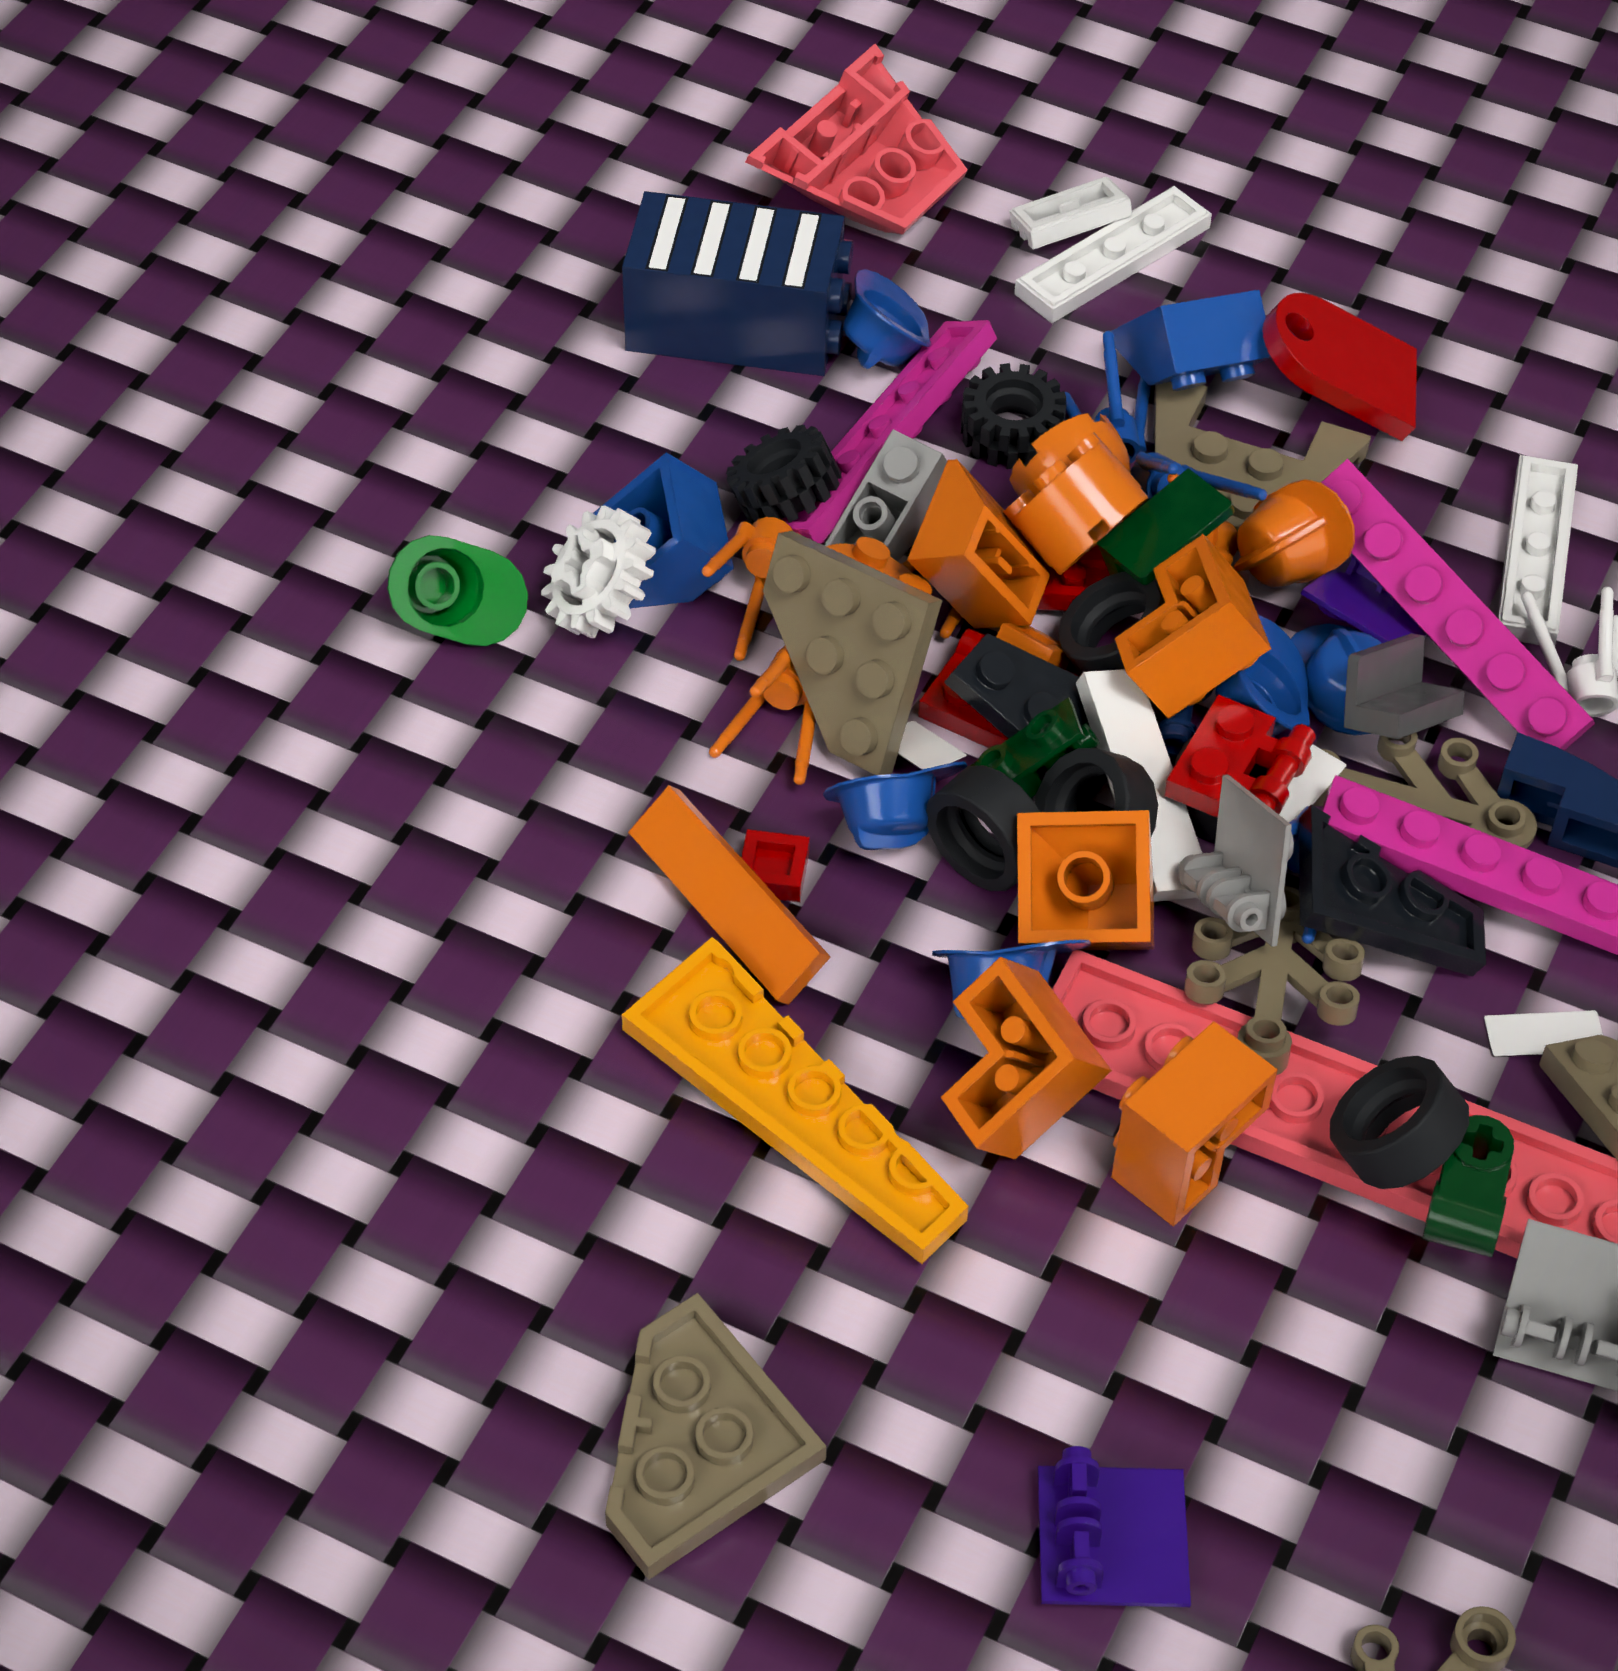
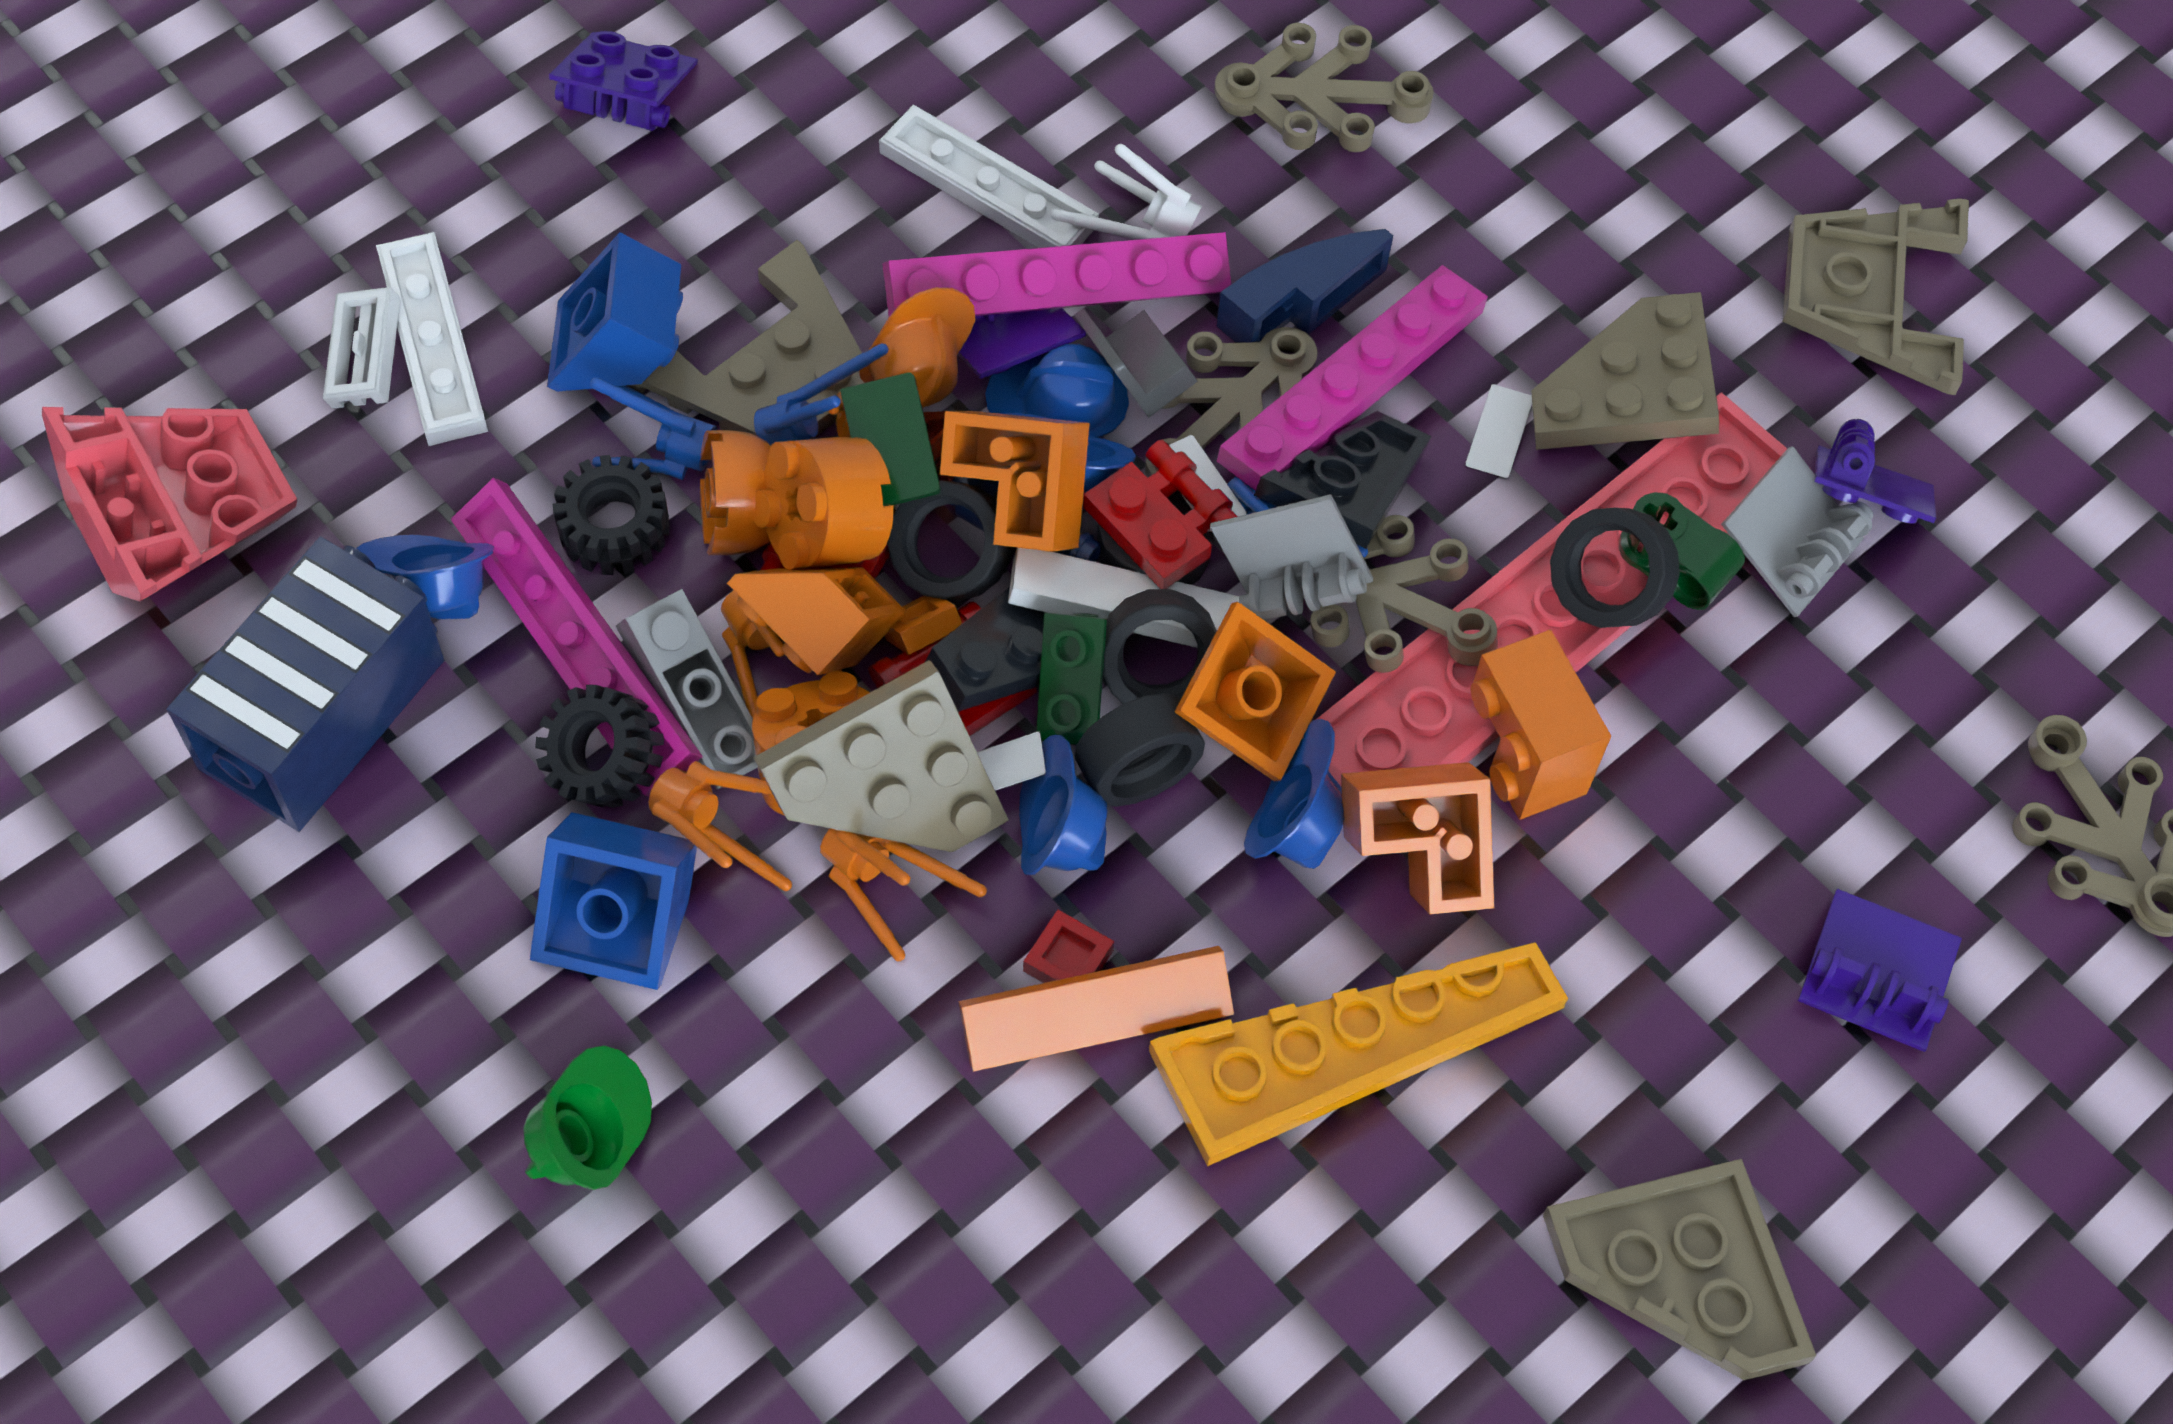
camera: 70 degrees left, 10 degrees up
white gear [541,505,656,638] -> none
red tile [1263,293,1417,441] -> none
none -> dark purple hinge [549,31,698,131]

